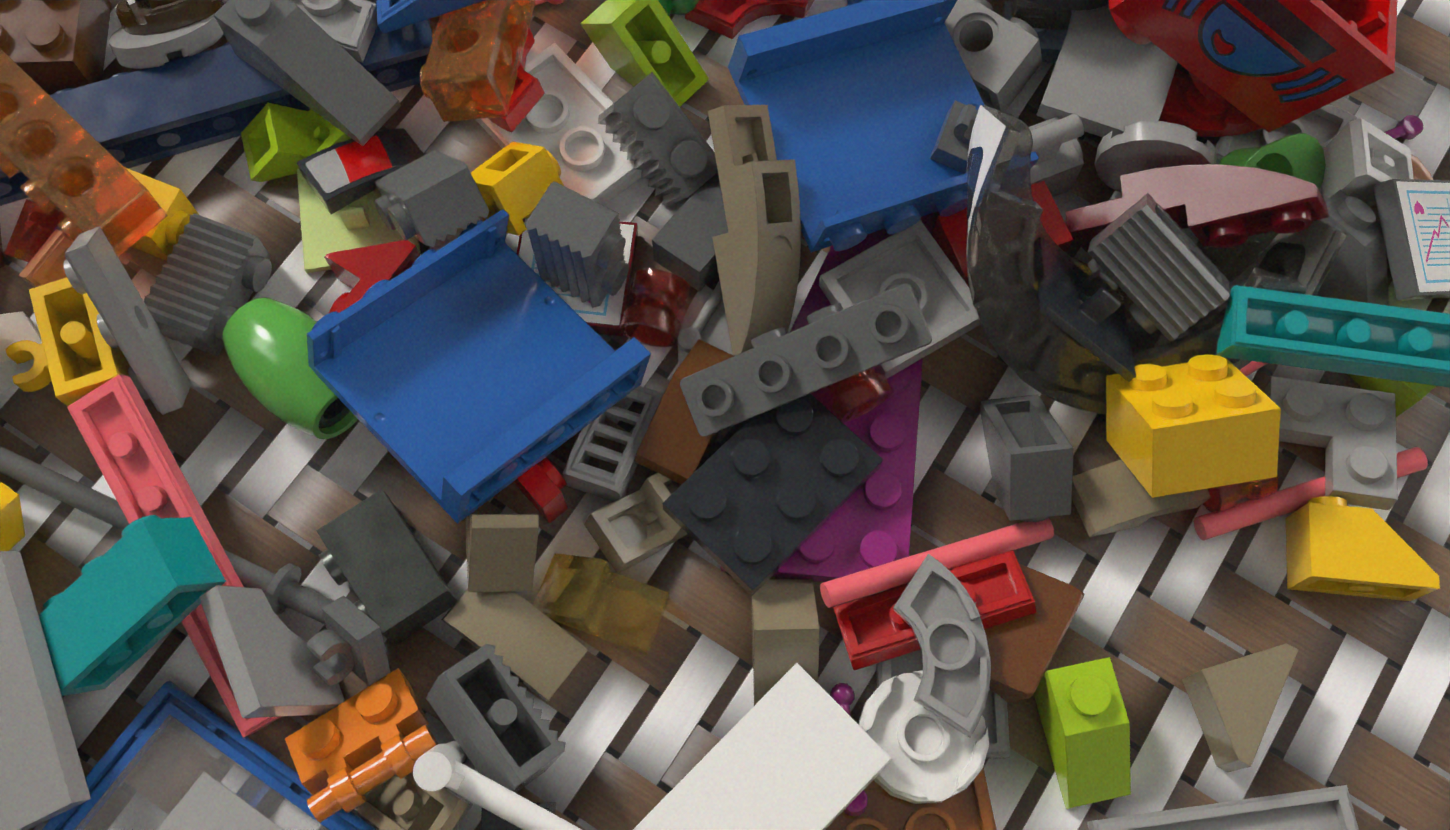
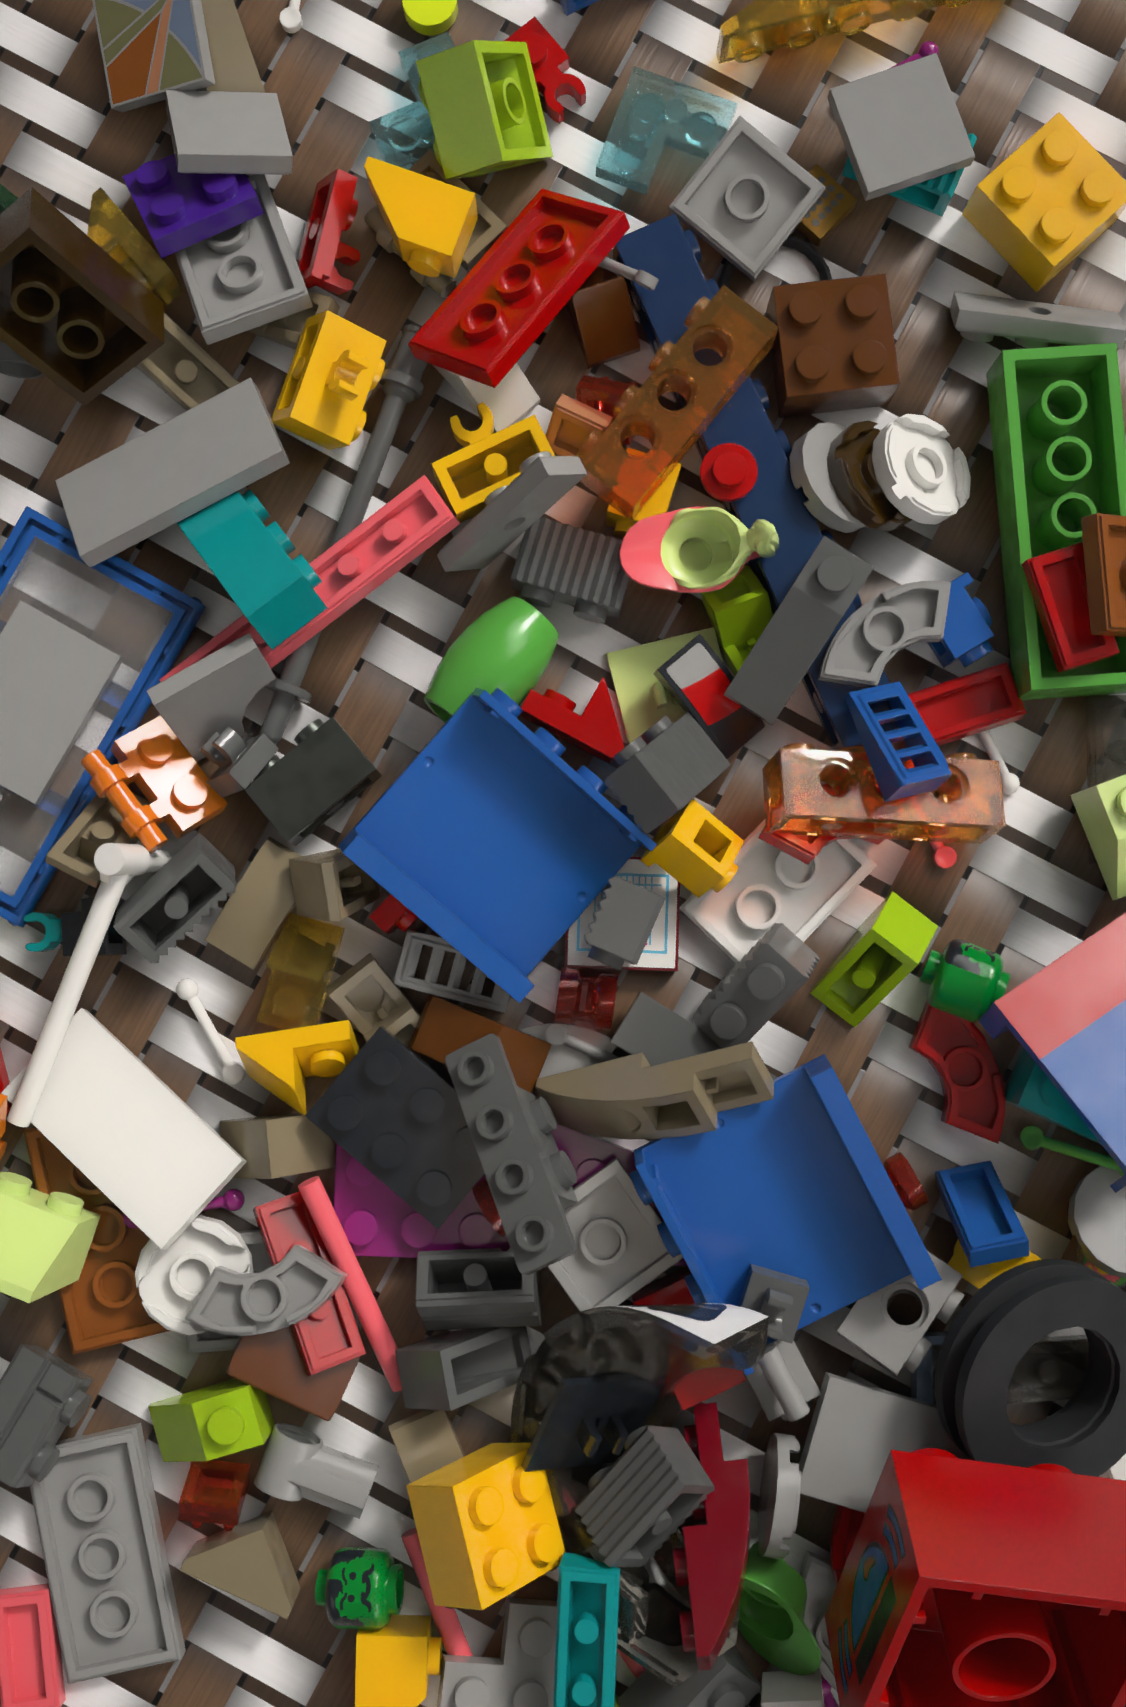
camera: 90 degrees right, 15 degrees up
none -> white hinge [176,978,246,1085]
none -> clear red tile [179,1460,250,1532]
none -> yellow slope [235,1020,360,1115]
none -> light grey piece [254,1423,379,1519]
none -> green head [315,1547,405,1630]
none -> dark grey brick [416,1247,541,1331]
none -> yellowish green hair [619,506,779,593]
none -> red plate [700,443,758,502]

